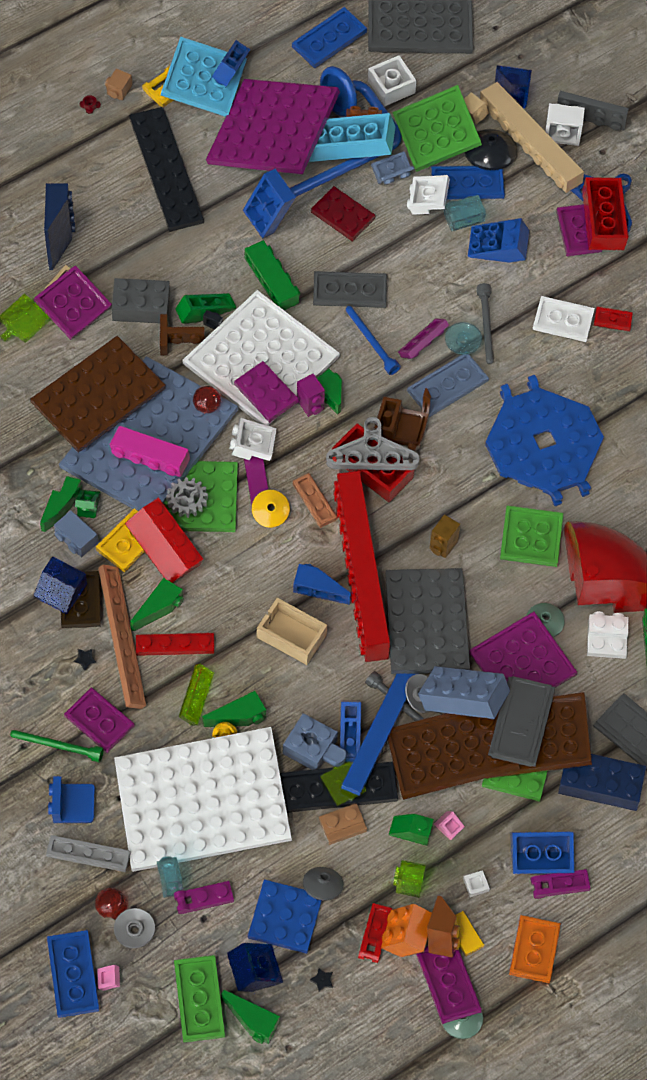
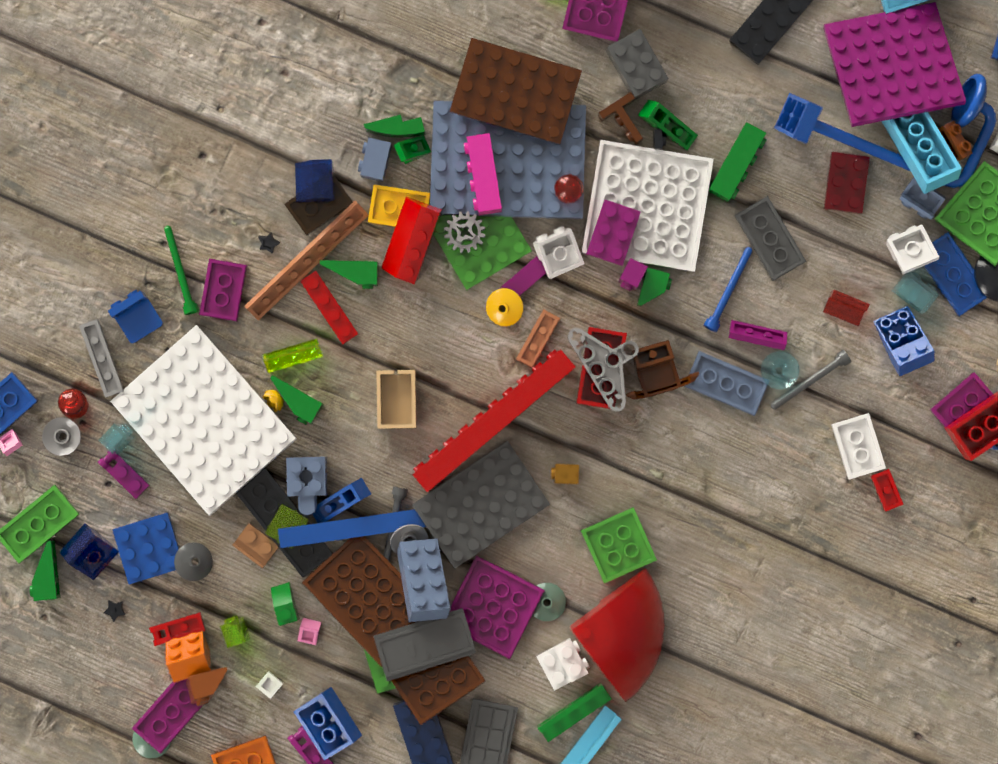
camera: 60 degrees right, 25 degrees up
blue slope [293,564,351,605] -> none
yellow tile [456,911,484,956] -> none
blue plate [485,375,604,507] -> none
none -> clear red panel [823,289,870,326]

